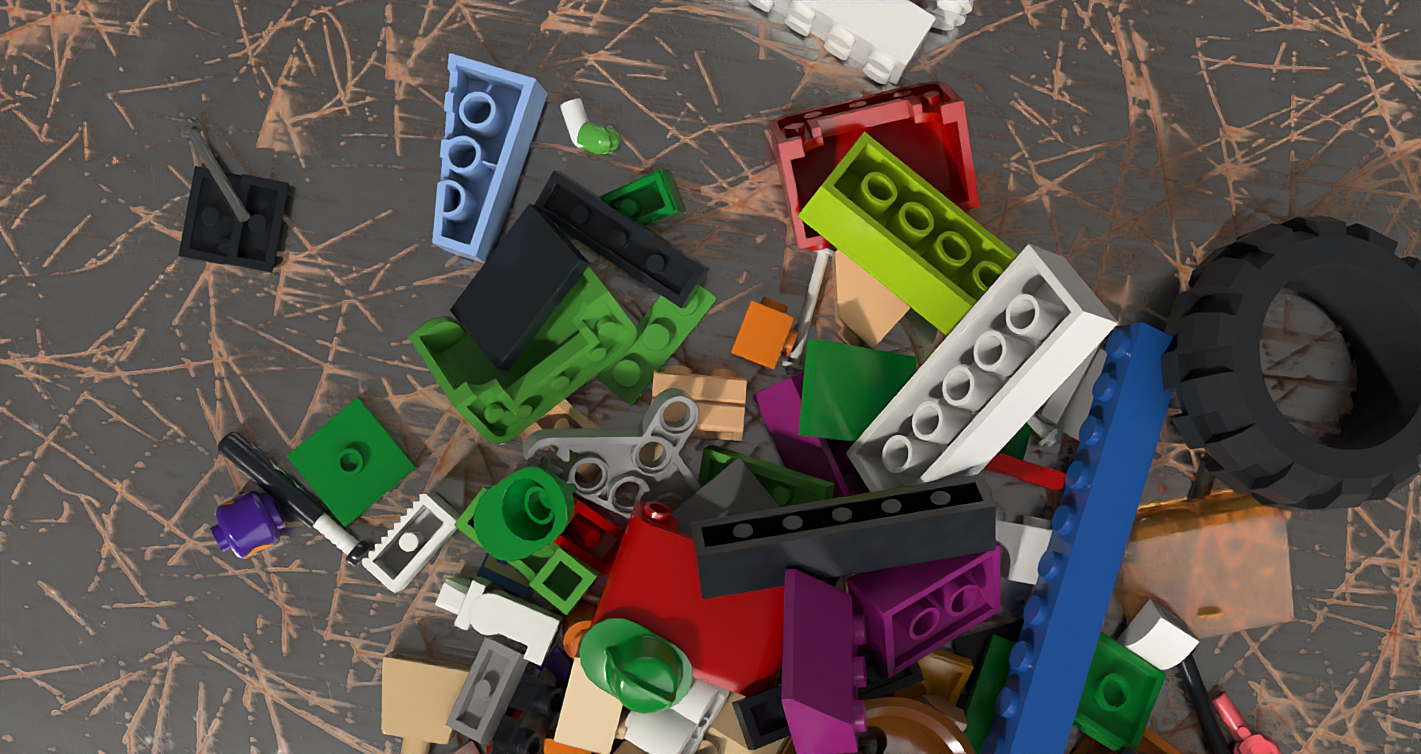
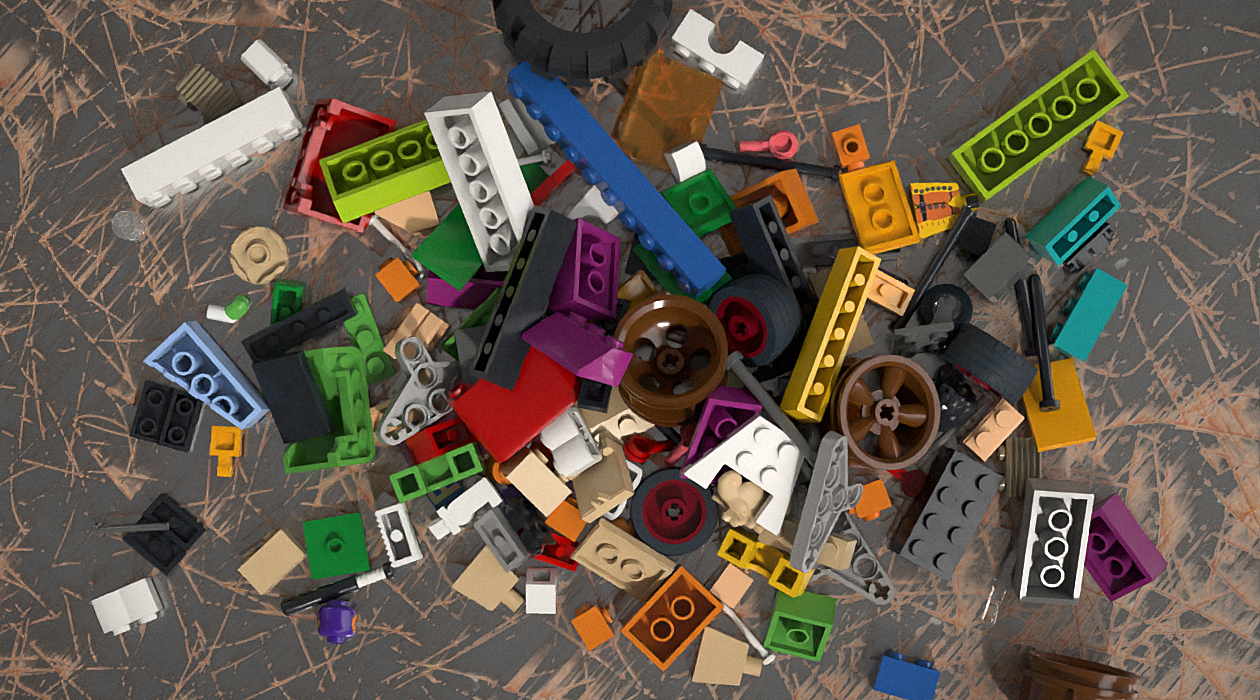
camera: 50 degrees left, 0 degrees up
green piece [474,466,577,562] -> none
green piece [579,618,693,714] -> none
none -> white brick [91,577,163,636]
none -> black slope [129,380,202,452]
none -> light orange plate [210,426,243,477]
none -> tan tile [230,227,289,285]
none -> tan brick [238,528,308,595]
none -> white arch [671,9,764,90]

